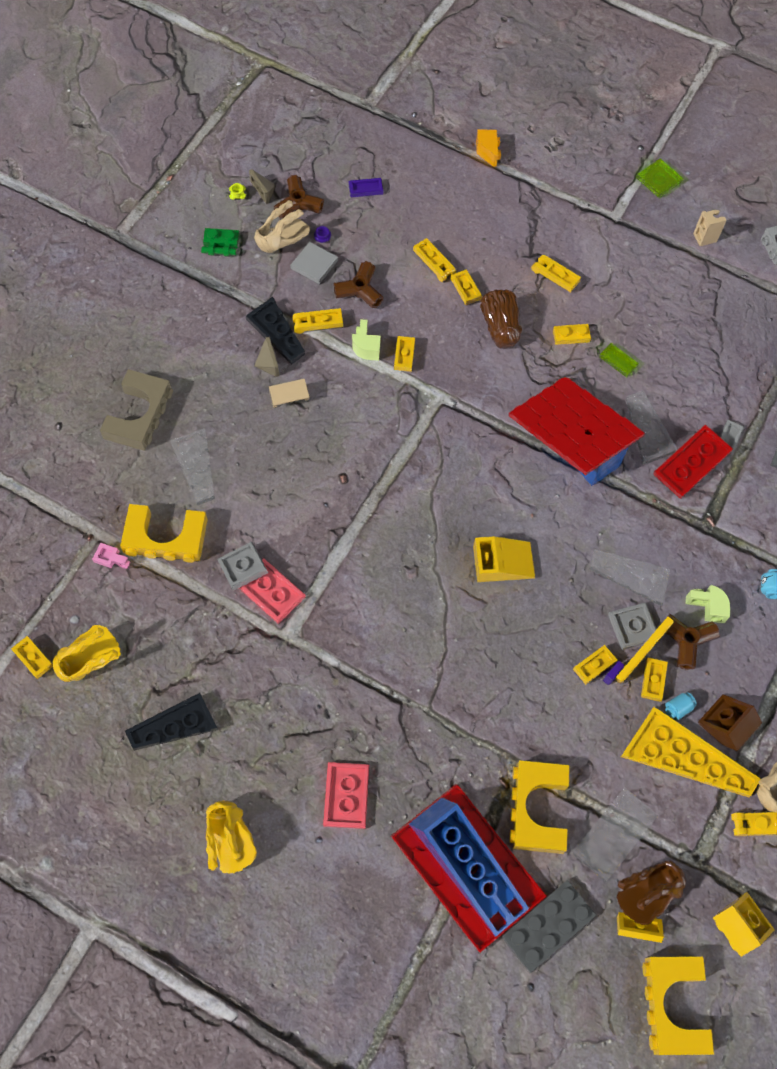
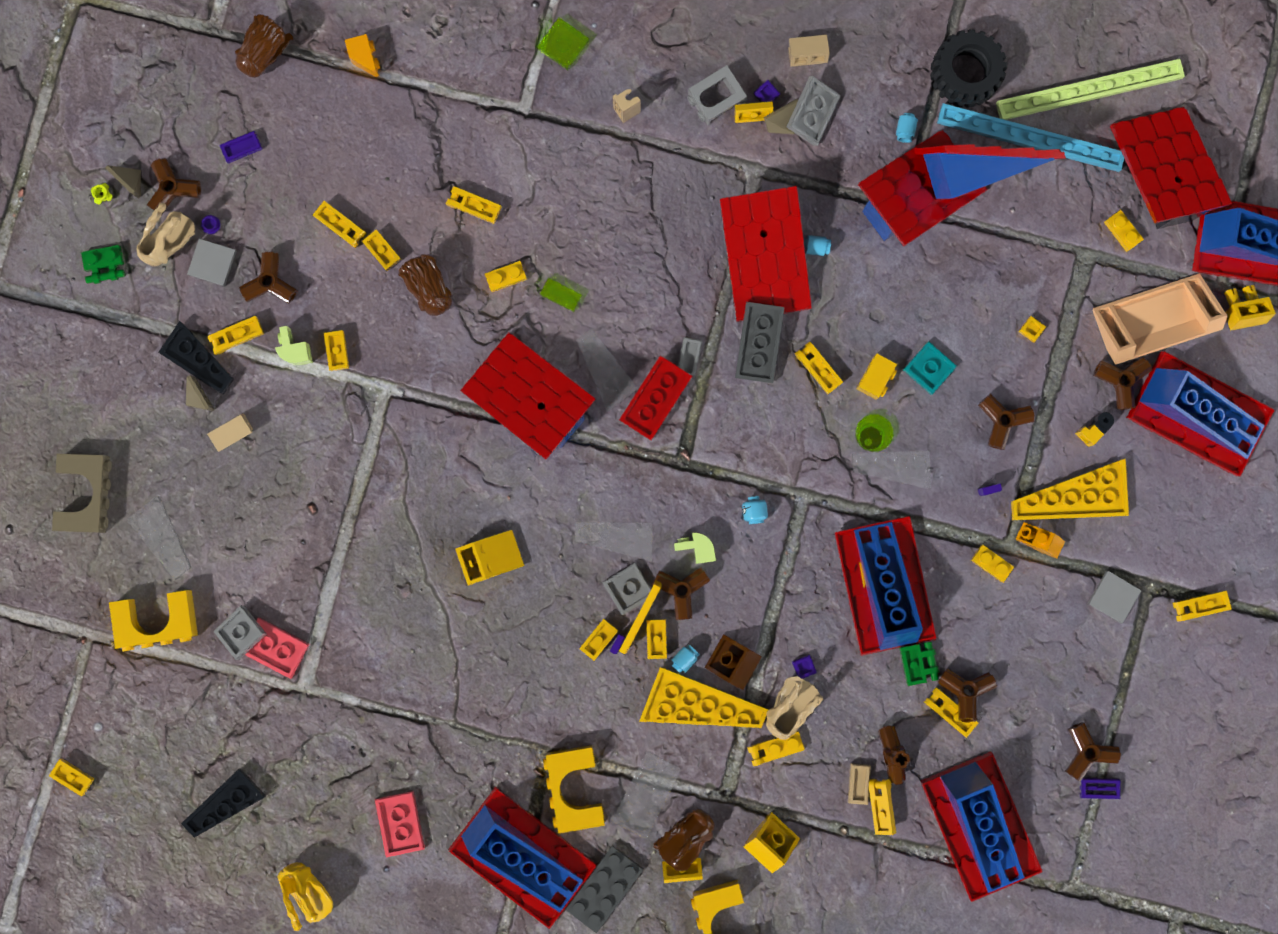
camera: 15 degrees left, 20 degrees up
yellow hair [53,625,121,682] -> none
bright pink plate [92,543,131,569] -> none
none -> reddish brown hair [235,14,293,78]

